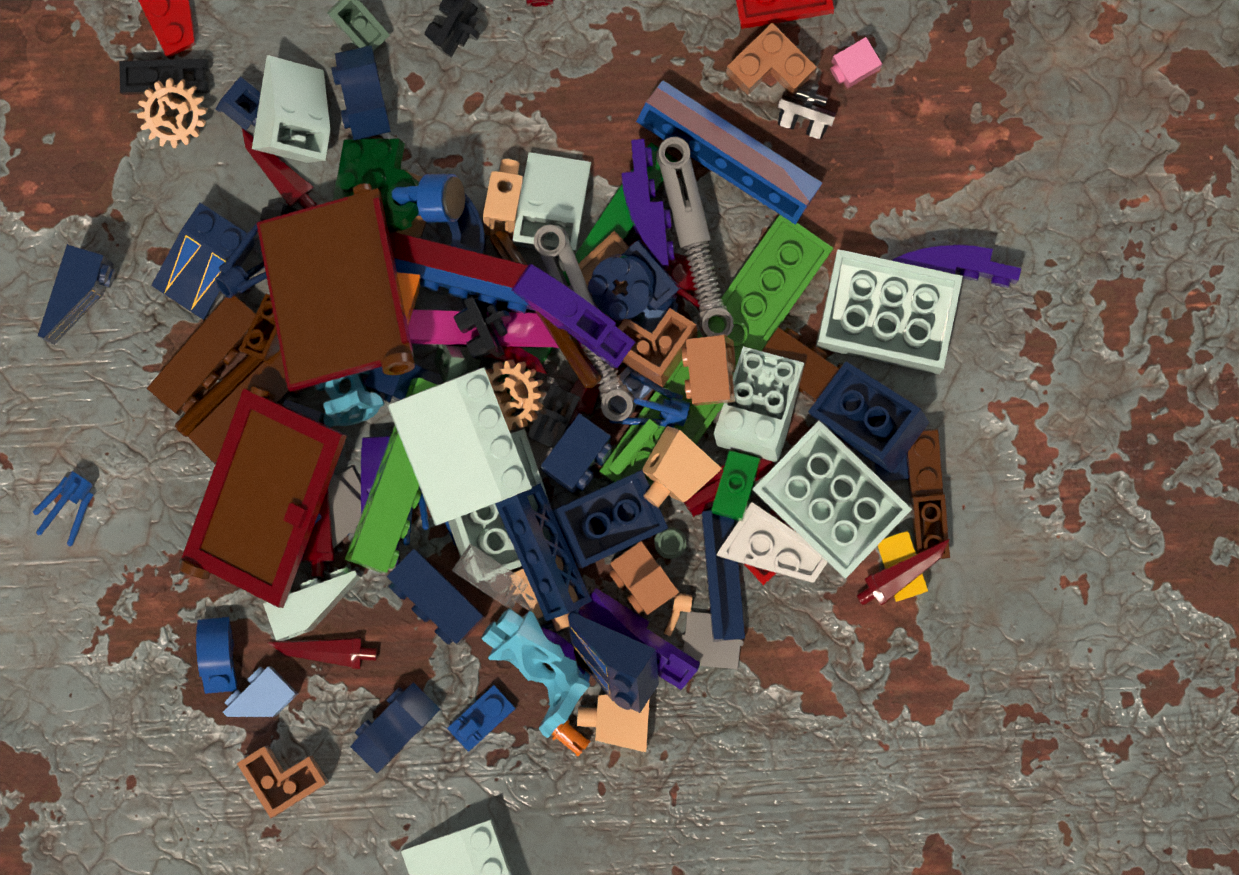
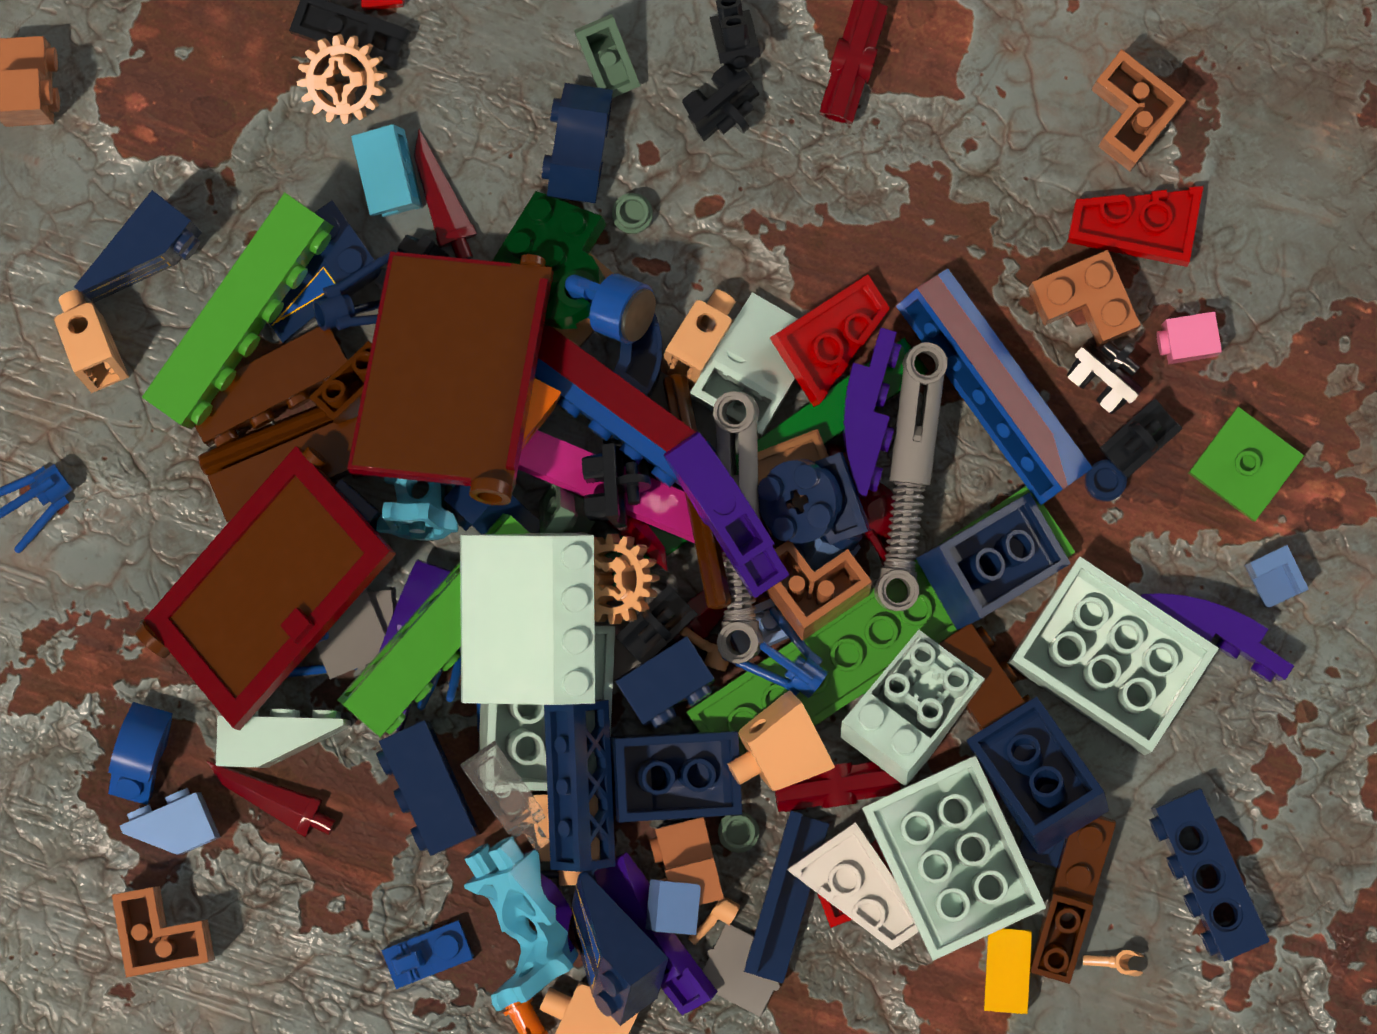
camera: 25 degrees right, 0 degrees up
dark blue brick [215,76,261,130] -> none
light aqua slope [252,55,330,163] -> none
dark red bar [302,489,334,578] -> none
dark blue brick [350,682,441,773] -> none
bright green tile [608,418,660,475] -> none
nougat brick [682,335,736,406] -> none
green plate [711,450,761,521] -> none
dark red bar [857,539,950,606] -> none
none -> light nougat torso [54,290,129,393]
none -> bright green brick [142,192,334,430]
none -> medium azure hinge [351,124,423,217]
none -> sand green plate [612,193,653,234]
none -> medium blue panel [645,879,701,935]
none -> light nougat hand [679,627,729,671]
none -> red wing [770,274,890,407]
none -> dark blue slope [916,492,1071,630]
none -> light nougat hand [1083,950,1144,977]
none -> dark blue tile [1084,460,1127,502]
none -> black hips [1099,398,1183,479]
none -> dark blue brick [1149,788,1270,962]
none -> bright green plate [1188,407,1304,522]
none -> medium blue panel [1244,545,1309,608]

